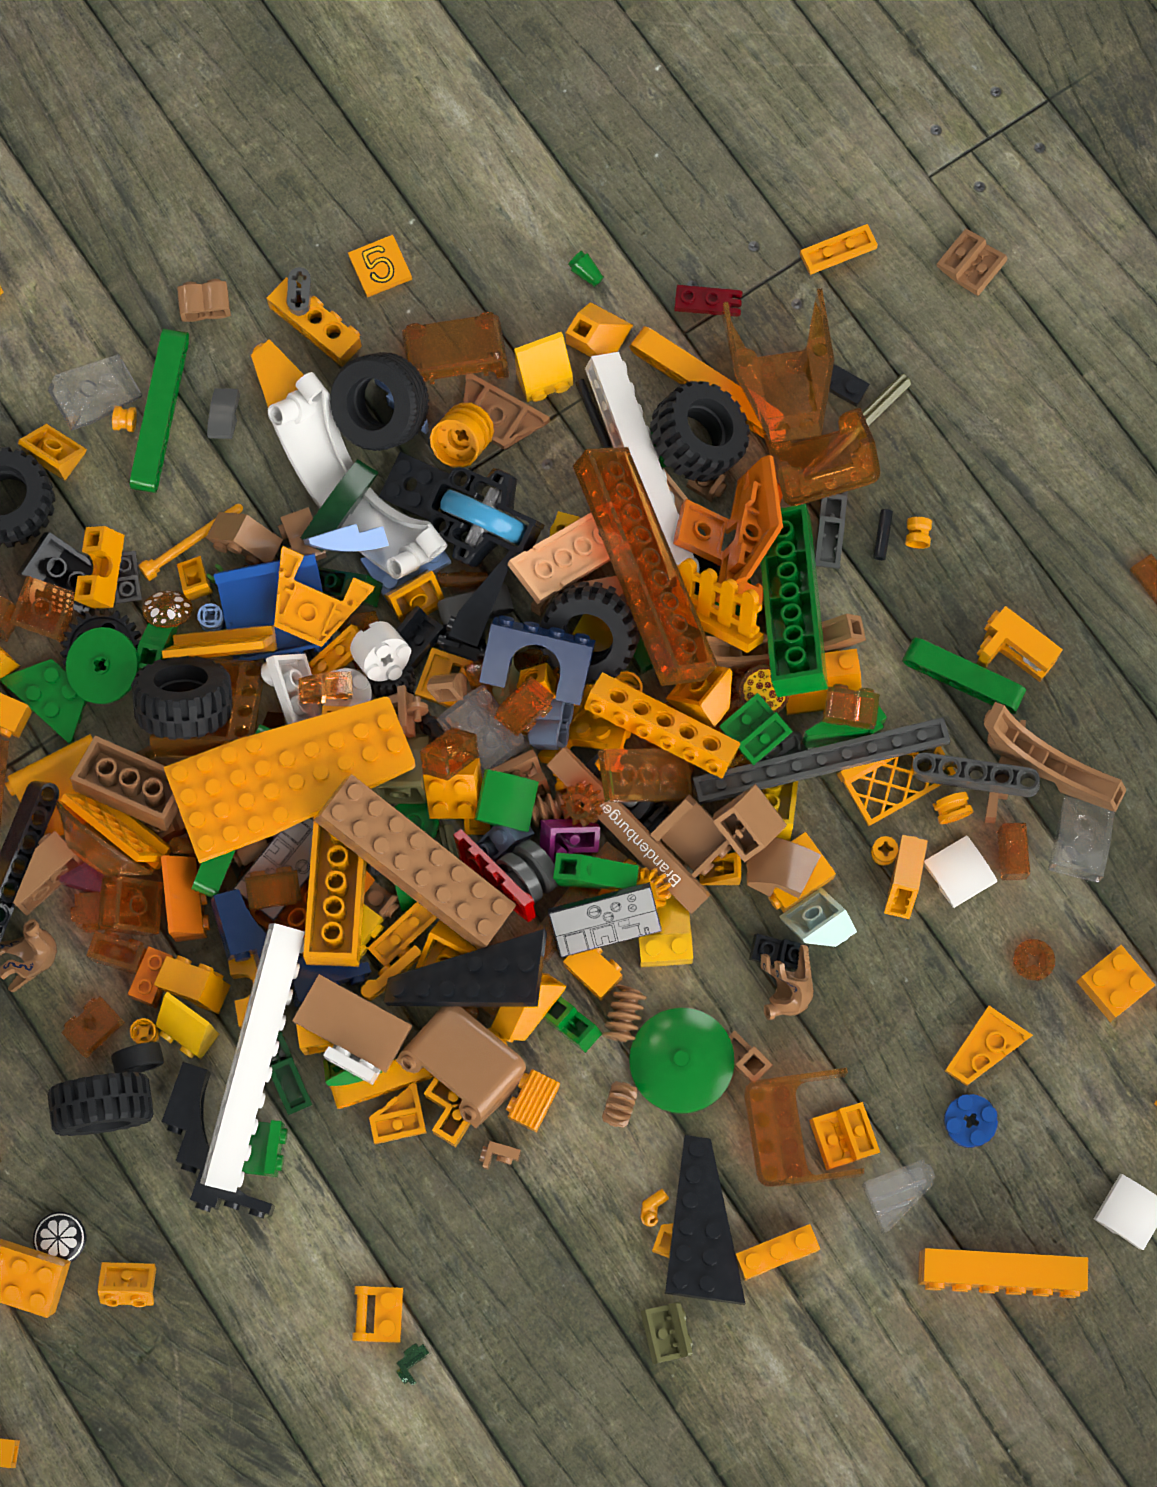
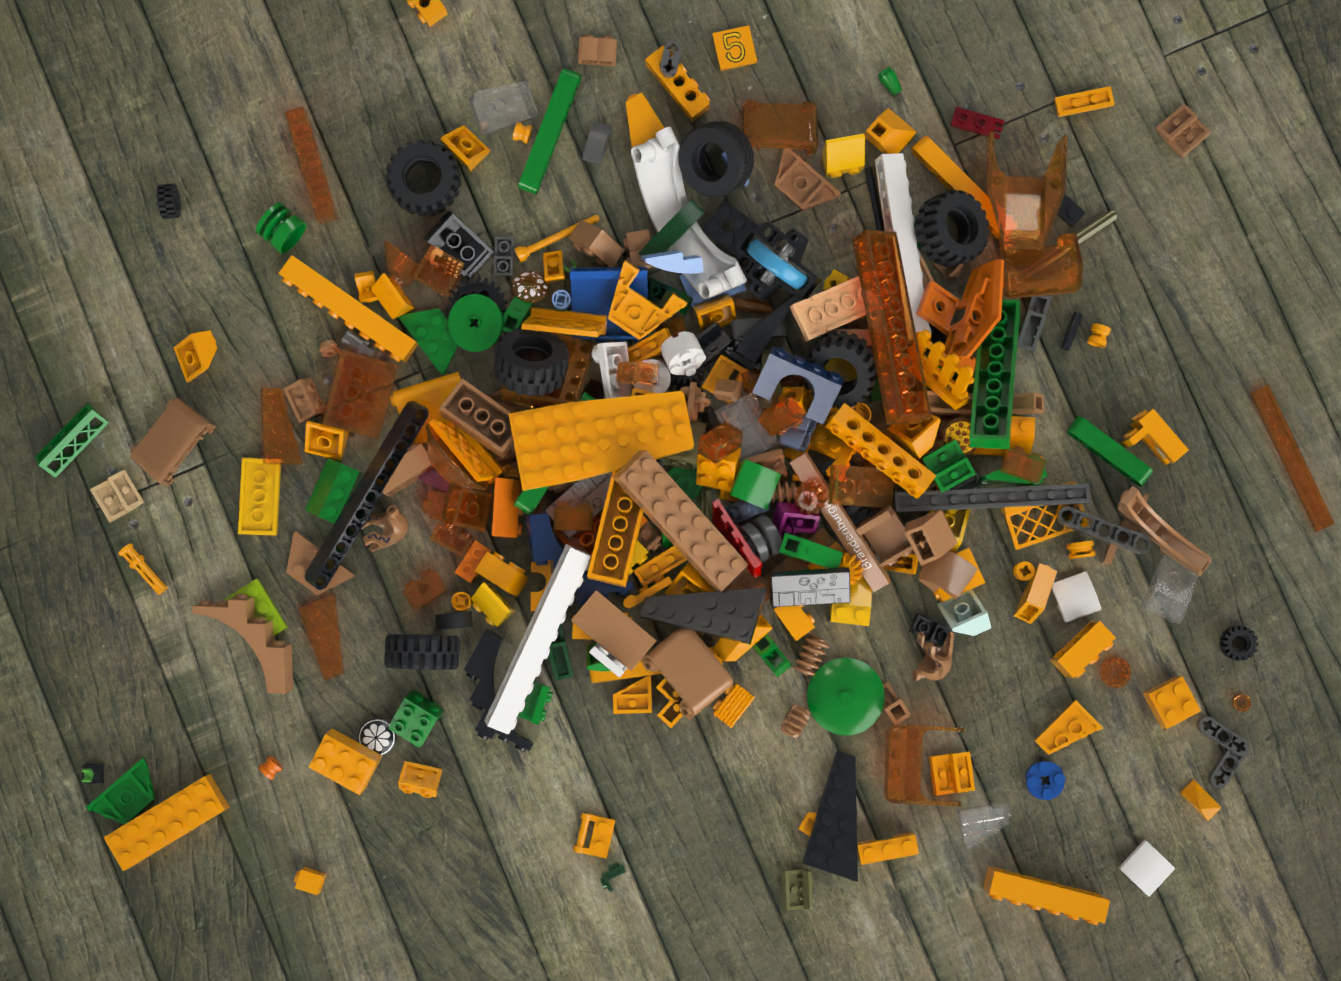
camera: 10 degrees right, 10 degrees up
light orange arch [74,526,125,609] -> none
light orange wheel [430,403,494,468] -> none
medium nougat bracket [479,1141,521,1170] -> none
light orange arm [640,1188,669,1227] -> none
clear orange brick [997,823,1030,881] -> none
none -> green bracket [389,690,445,747]
none -> light orange brick [1050,621,1116,678]

